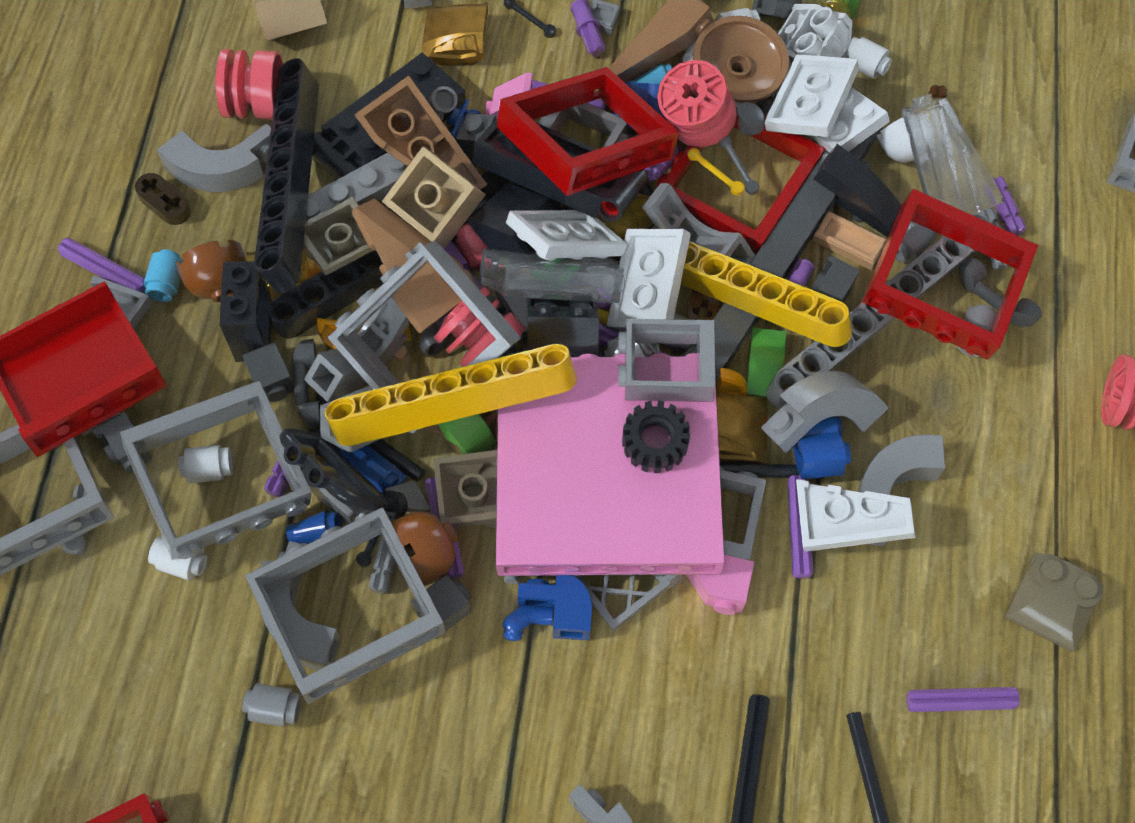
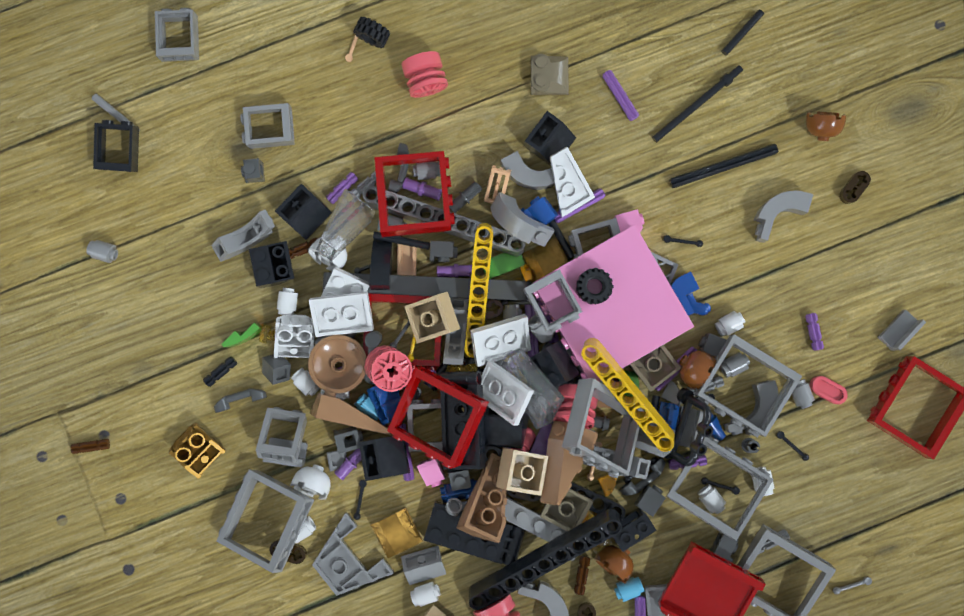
camera: 115 degrees left, 20 degrees up
none -> light grey arch [211,210,275,262]
none -> dark grey brick [241,158,265,183]
none -> black slope [249,241,295,288]
none -> black slope [275,183,332,240]
none -> dark grey brick [333,426,364,454]
none -> black slope [359,436,410,481]
none -> black bar [373,231,430,250]
none -> light grey panel [401,546,446,585]
none -> medium lavender pin [403,177,442,201]
none -> tan brick [404,292,460,344]
none -> white brick [410,582,441,607]
none -> dark grey axle [449,182,482,214]
none -> light nougat tile [484,165,511,204]
none -> black slope [524,111,576,166]
none -> reddish brown axle [574,556,590,595]
none -> dark grey pin [594,415,610,431]
none -> black hinge [663,235,703,247]
none -> black hinge [701,477,740,495]
none -> white brick [715,311,745,337]
none -> light grey brick [720,352,750,378]
none -> dark grey pin [741,438,760,453]
none -> black hinge [776,431,809,461]
none -> medium lavender axle [805,313,824,351]
none -> coral tile [809,376,848,404]

